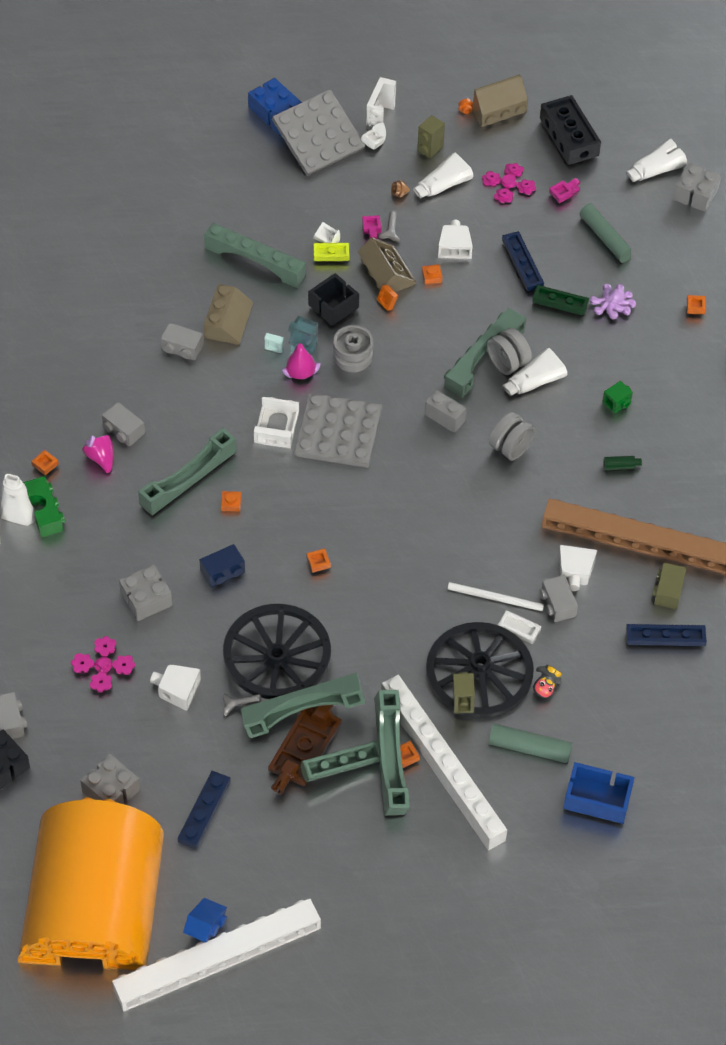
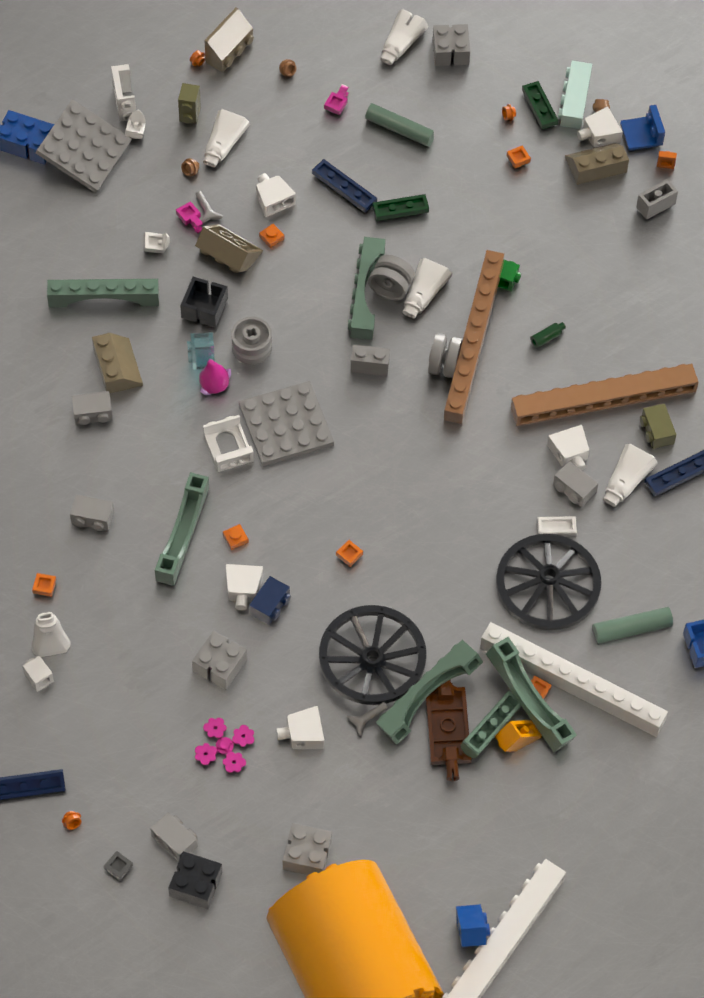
camera: 30 degrees left, 5 degrees up
green arch [23,476,65,538] -> none
dark pink hat [82,434,113,473] -> none
dark blue plate [177,771,231,849] -> none
light aqua tile [264,333,284,353] -> none
neon yellow plate [314,243,349,261] -> none
orange plate [376,285,398,311] -> none
white piece [448,582,544,612] -> none
olive brick [453,672,475,714] -> none
dark pink plant [482,163,536,203] -> none
animal [533,665,562,698] -> none
black brick [540,95,601,165] -> none
lavender animal [590,284,636,319] -> none
none -> white torso [226,564,263,610]
none -> medium nougat plate [279,59,297,77]
none -> medium nougat brick [444,250,505,424]
none -> light orange slope [495,720,542,752]
none -> orange plate [502,104,516,121]
none -> white piece [603,444,658,507]

